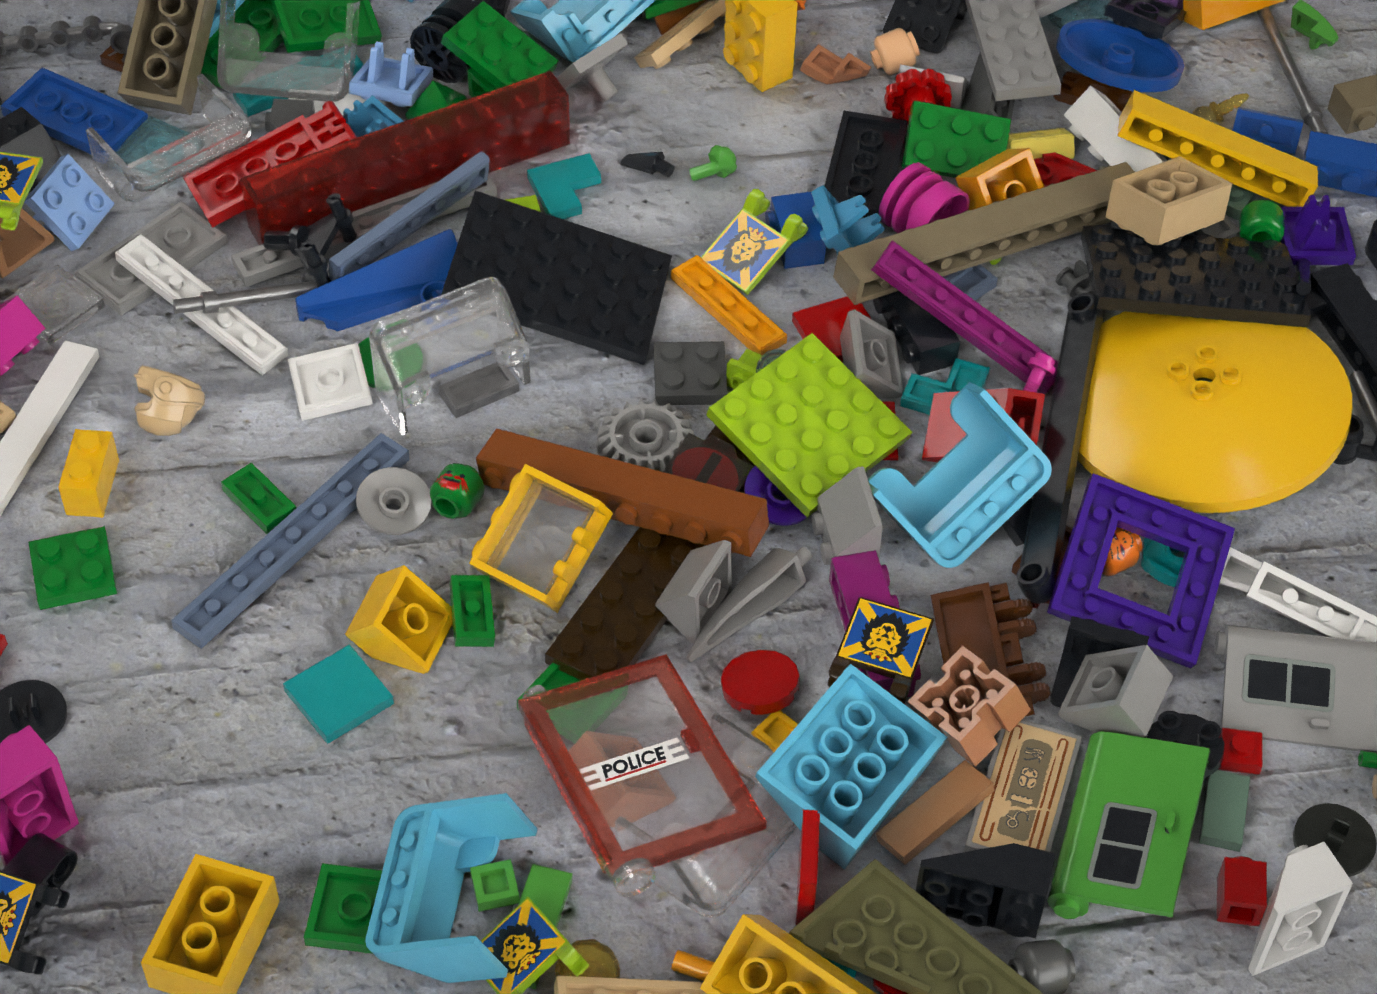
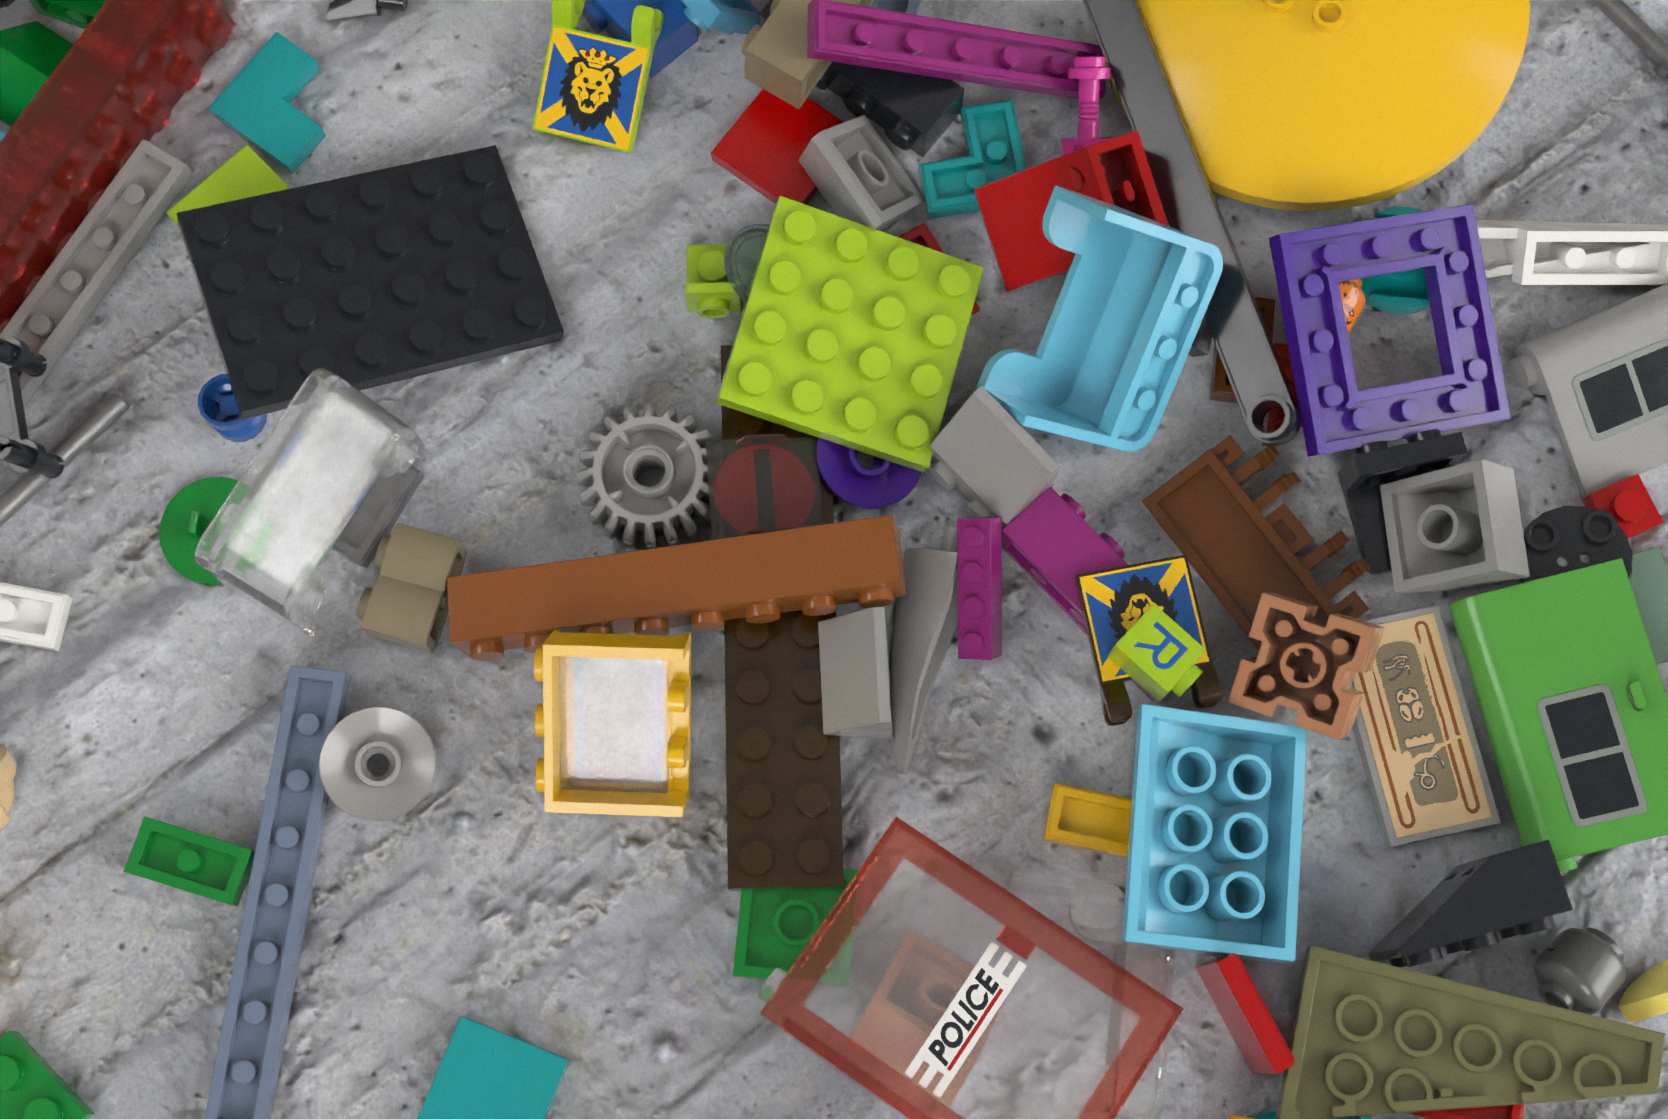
camera: 30 degrees left, 25 degrees up
white tile [288,343,373,421] -> none
blue wedge [295,229,457,331] -> none
sand blue tile [329,151,490,281] -> none
yellow slope [345,565,453,674] -> none
green head [429,463,485,519] -> none
green plate [449,575,495,647] -> none
dark grey plate [653,341,727,405] -> none
light orange tile [671,255,787,356] -> none
red tile [721,650,800,715] -> none
medium nougat tile [876,760,995,865] -> none
none -> dark tan brick [357,523,467,654]
none -> magenta piece [957,516,1002,660]
none -> lime brick [1108,603,1207,702]

